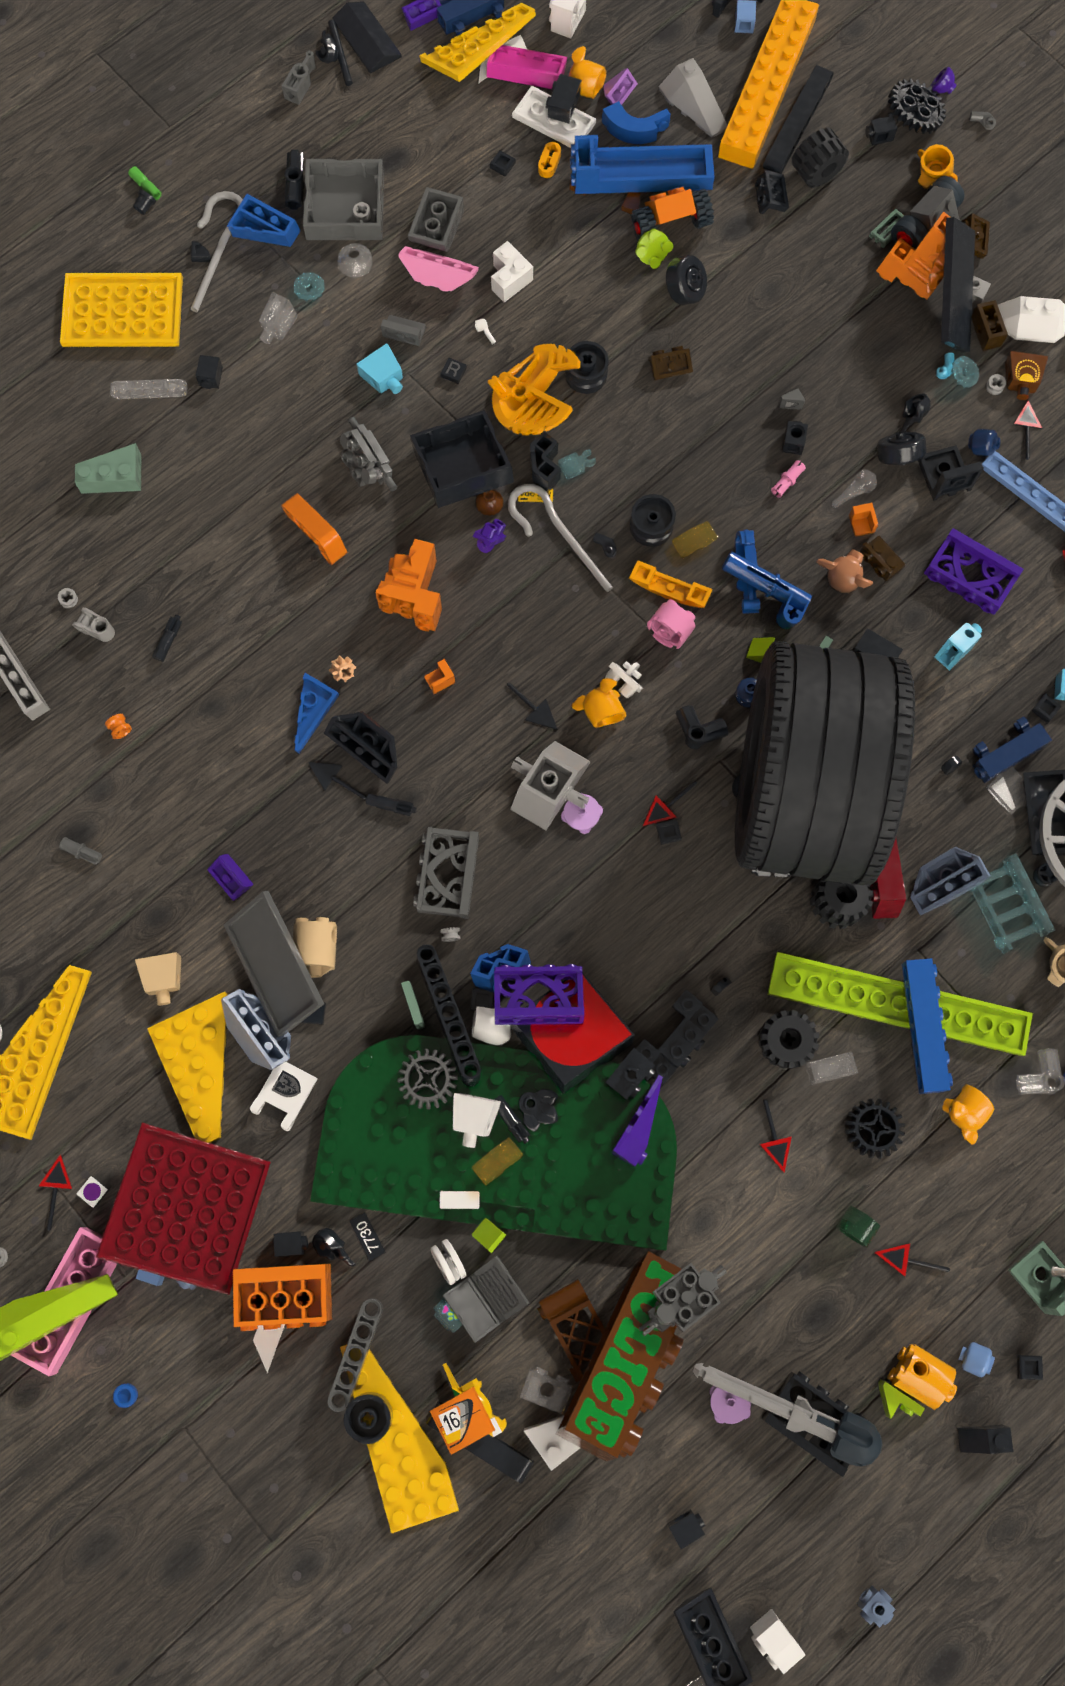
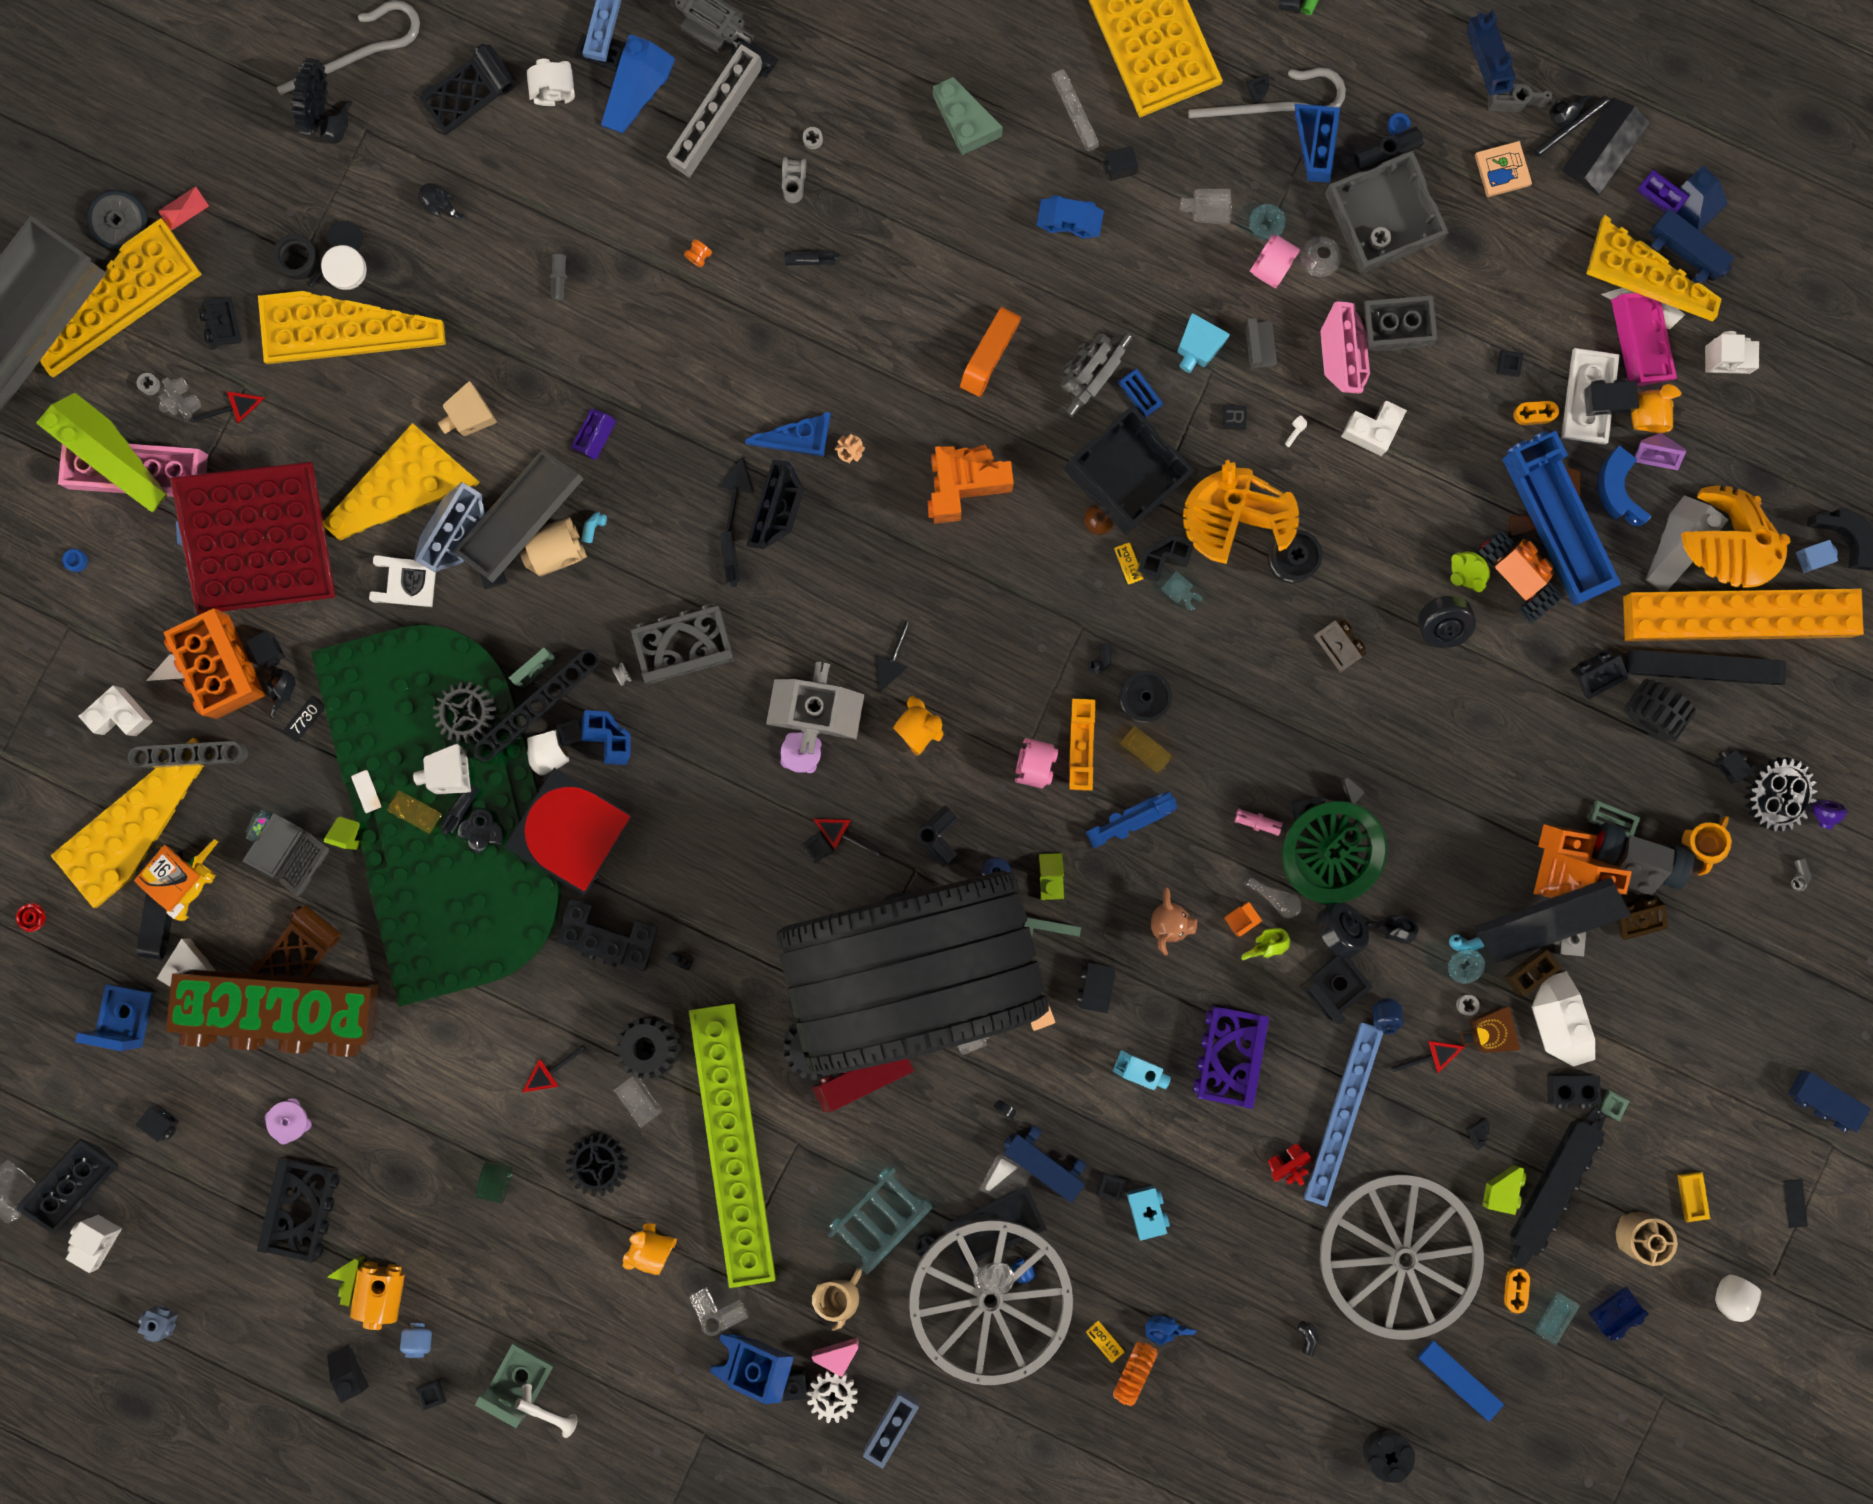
camera: 70 degrees right, 10 degrees up
tile [77,1176,109,1208] -> none
black brick [344,1392,393,1444] -> none
orange panel [425,659,455,694] -> none
white head [430,1239,466,1285] -> none
dark purple hips [473,519,506,553] -> none
dark purple fence [494,964,584,1025] -> none
light grey piece [508,484,613,592] -> none
clear brick [520,1366,573,1414] -> none
white hips [605,661,643,698] -> none
black brick [606,1048,655,1100] -> none
dark purple wedge [611,1075,663,1167] -> none
dark grey piece [639,1263,727,1336] -> none
piece [693,1363,882,1467] -> none
blue piece [722,551,812,629] -> none
dark brown bracket [860,536,906,581] -> none
piece [874,1243,950,1277] -> none
blue brick [901,958,953,1094] -> none
sand blue wedge [910,847,990,916] -> none
none -> red plate [16,903,46,932]
none -> blue bracket [75,984,154,1051]
none -> white brick [79,685,153,737]
none -> clear hips [158,377,201,421]
none -> medium azure arm [581,512,607,543]
none -> blue brick [1036,195,1104,239]
none -> blue tile [1118,368,1163,418]
none -> lime piece [1241,928,1290,960]
none -> bright pink brick [1249,234,1300,289]
none -> dark green piece [1282,801,1387,904]
none -> blue tile [1387,113,1411,135]
none -> dark blue brick [1467,10,1515,95]
none -> light nougat tile [1474,141,1532,197]
none -> light orange piece [1681,485,1790,587]

